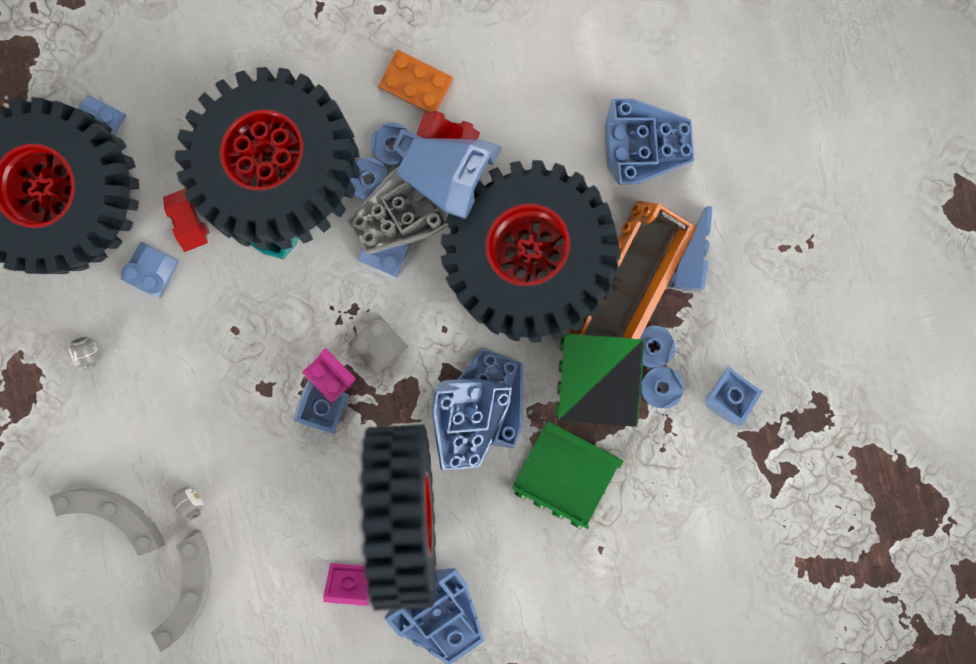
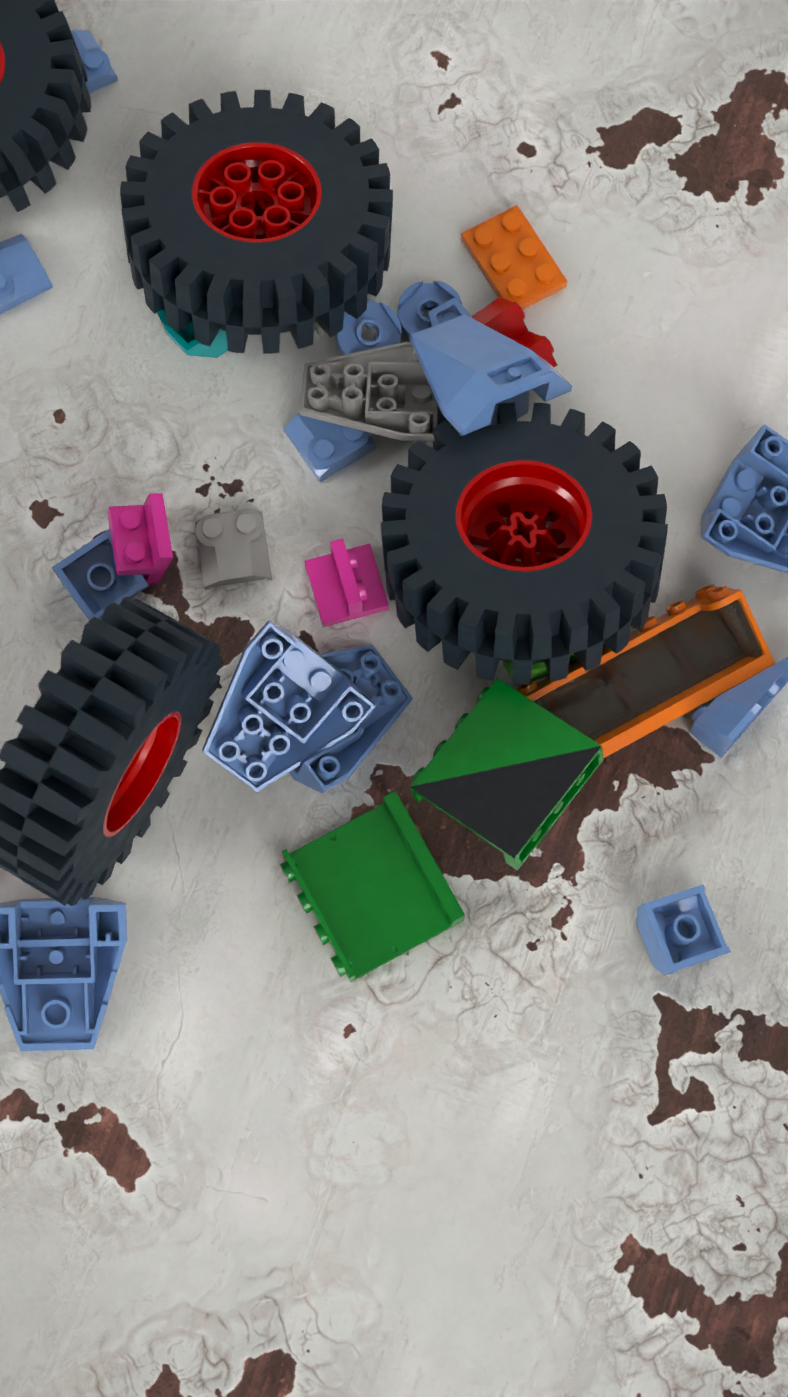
camera: 35 degrees right, 15 degrees down
red brick [163,188,209,252] -> none
medium blue plate [639,326,675,368] -> none
medium blue plate [641,367,684,409] -> none
none -> dark pink bracket [304,538,389,627]

